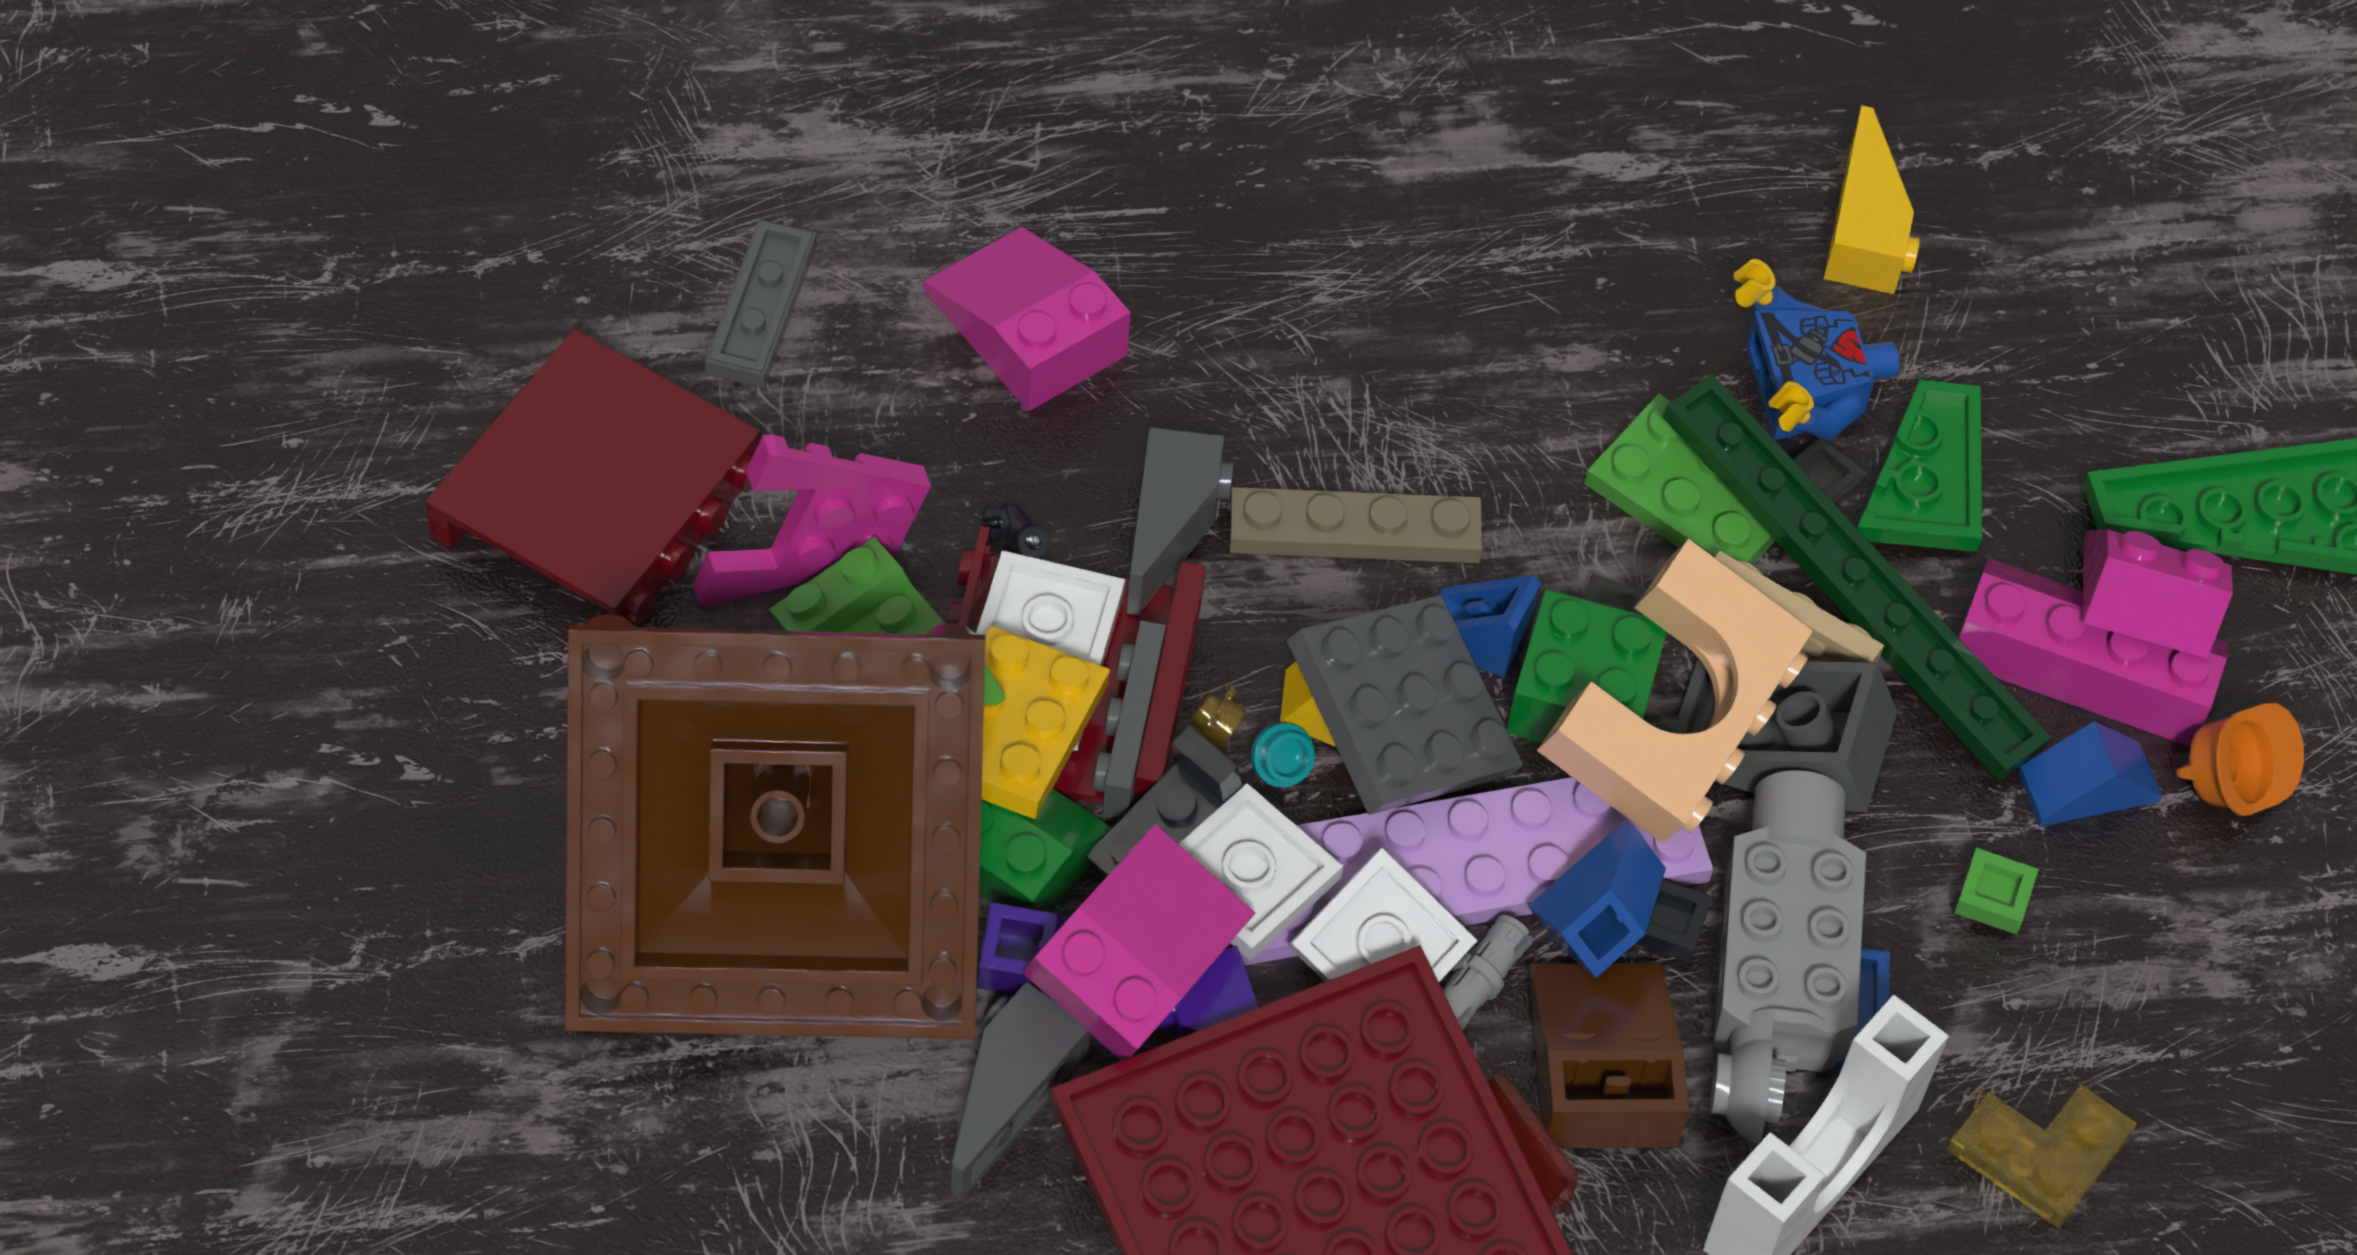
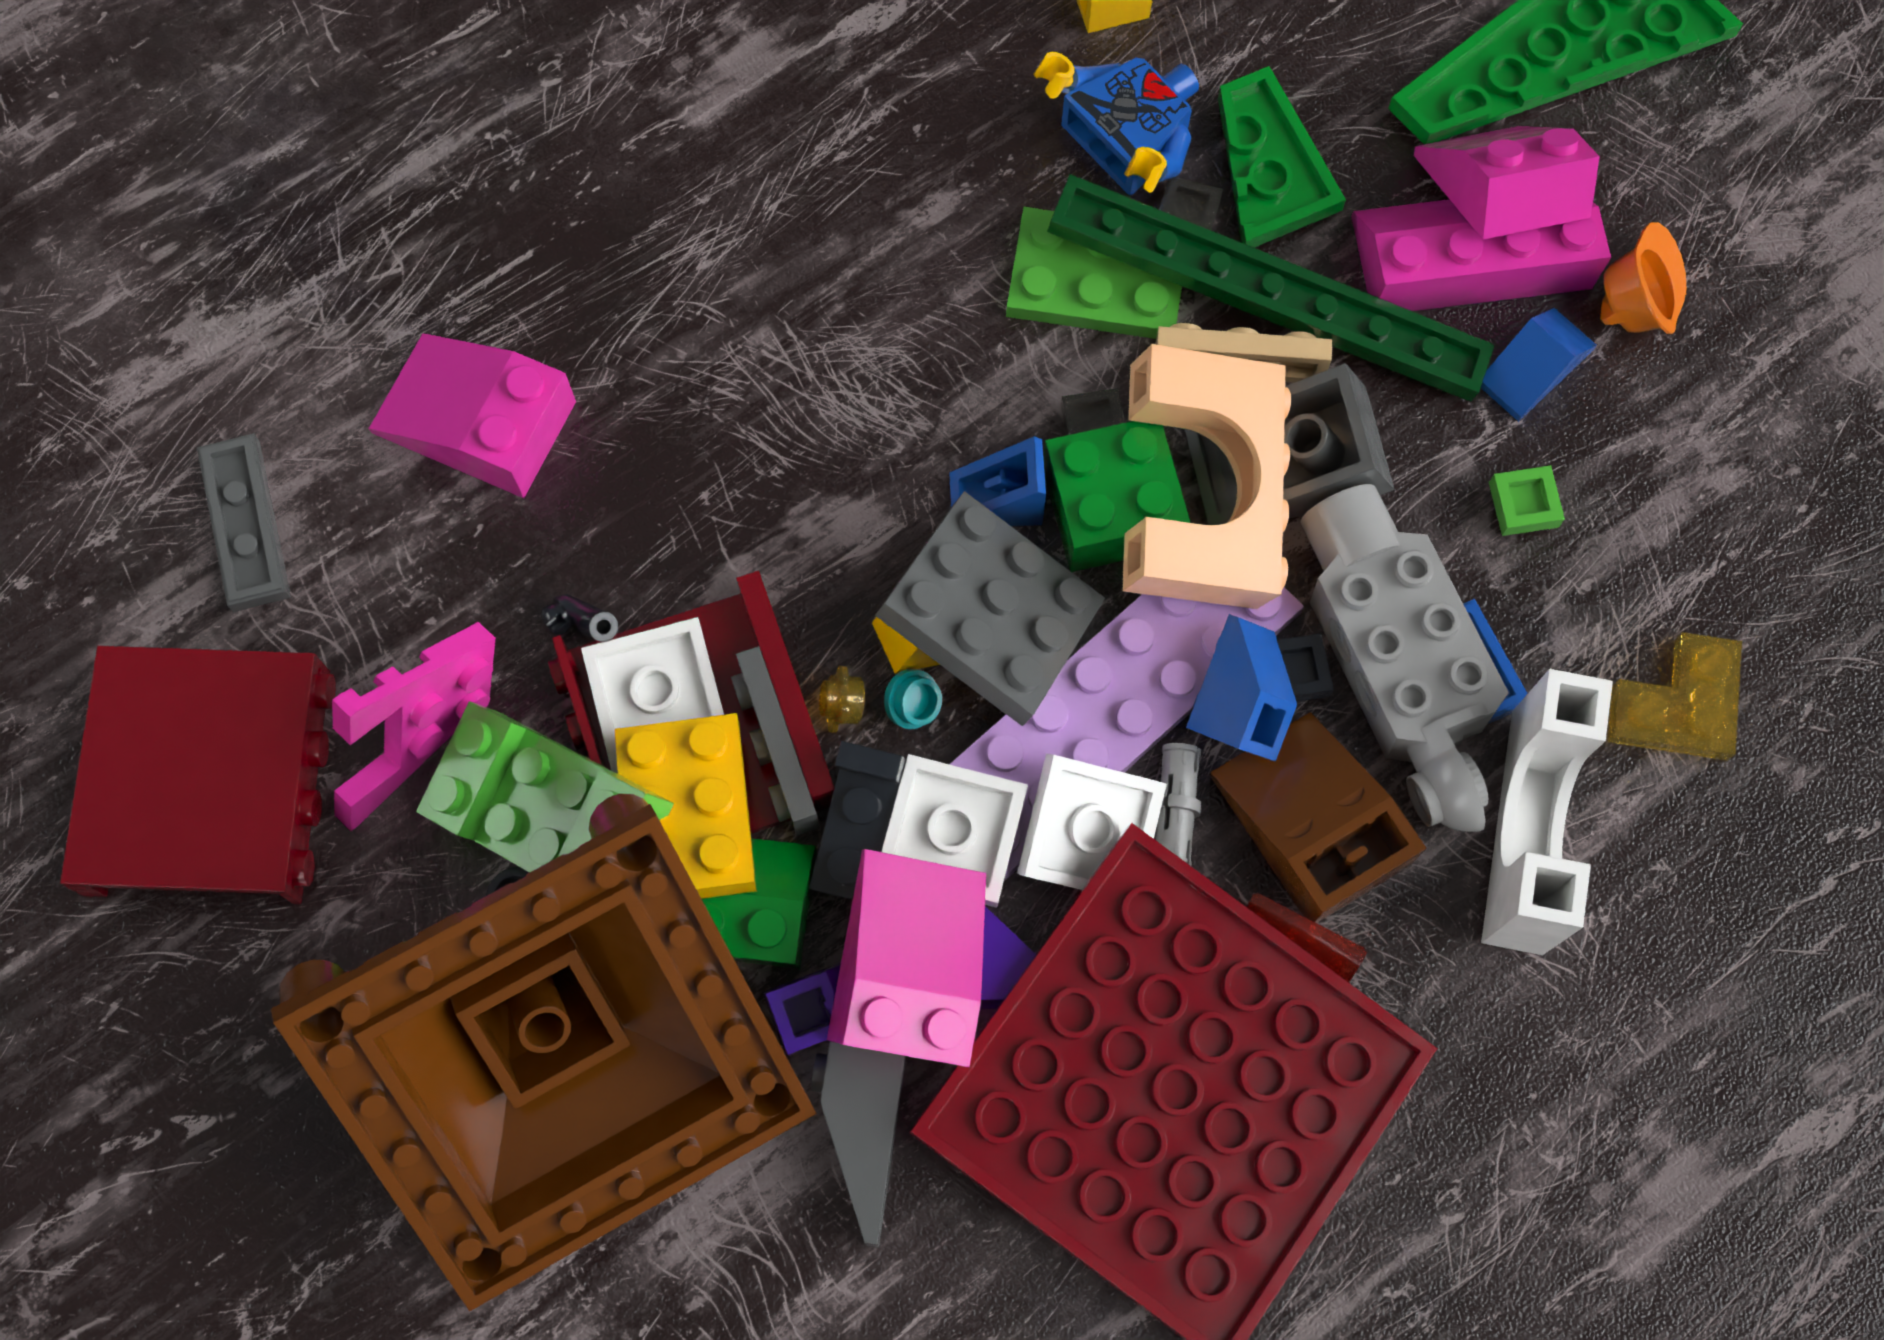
camera: 25 degrees left, 15 degrees up
dark grey slope [1127,427,1234,615] -> none
dark tan plate [1230,487,1482,563] -> none

